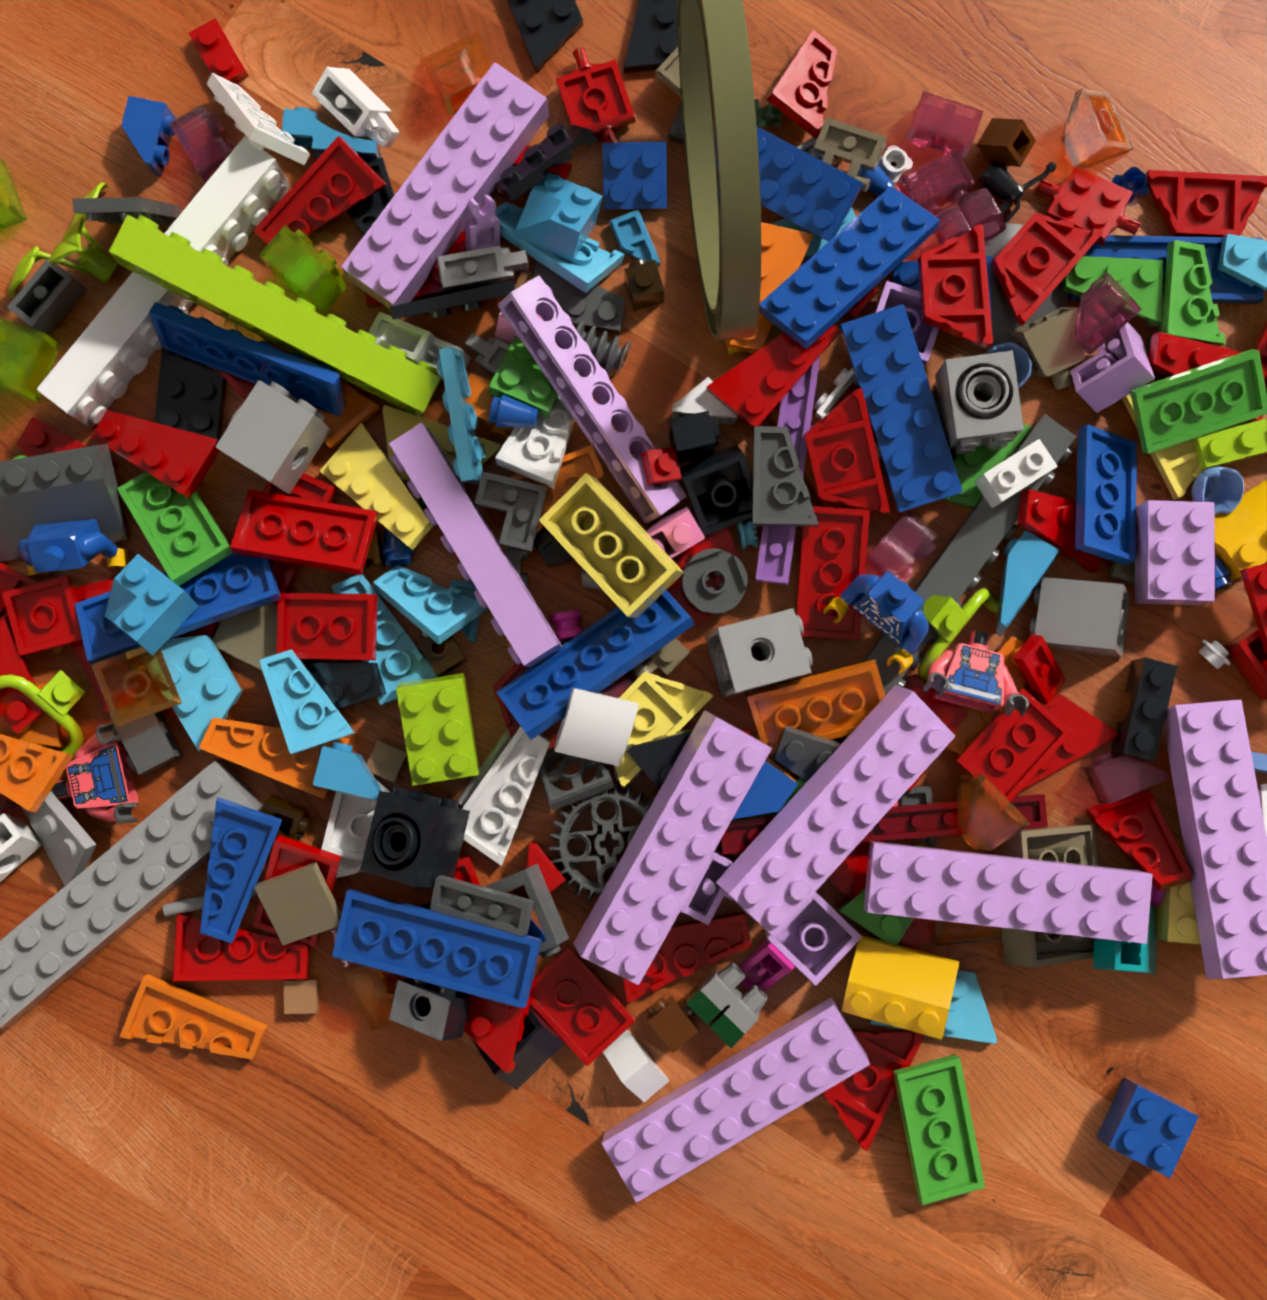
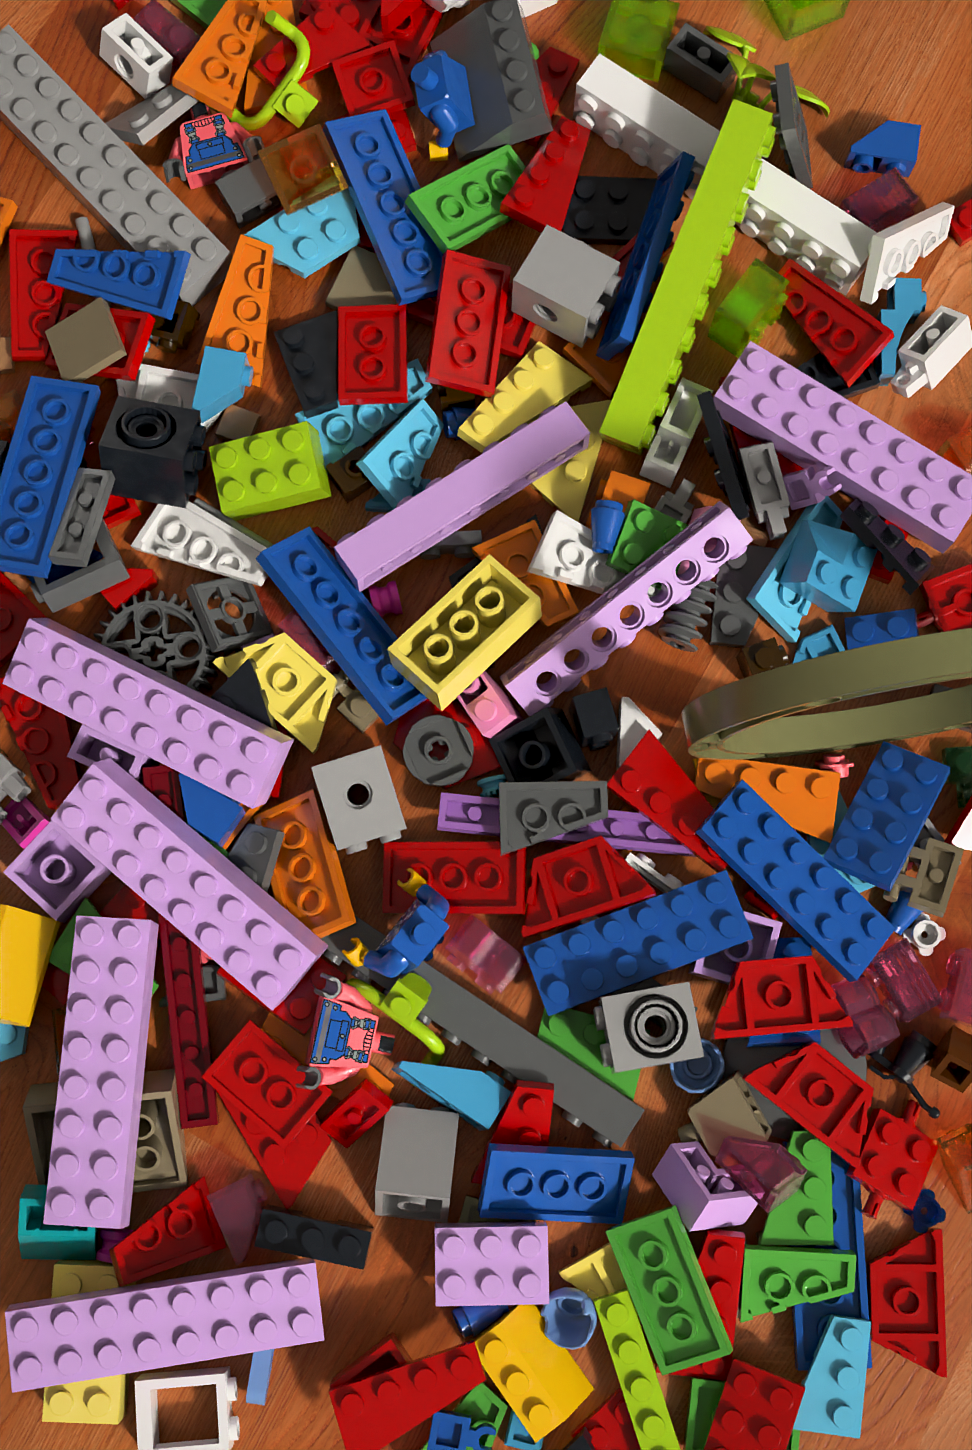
camera: 85 degrees right, 5 degrees down
dark azure slope [105,554,199,656] -> none
medium azure wing [259,649,355,755] -> none
medium azure wing [437,347,490,485] -> none
dark grey plate [475,472,548,553] -> none
white slope [554,687,639,766] -> none
red plate [640,447,682,485] -> none
clear orange slope [958,773,1030,851] -> none
white brick [974,439,1058,509] -> none
white plate [1198,640,1231,669] -> none

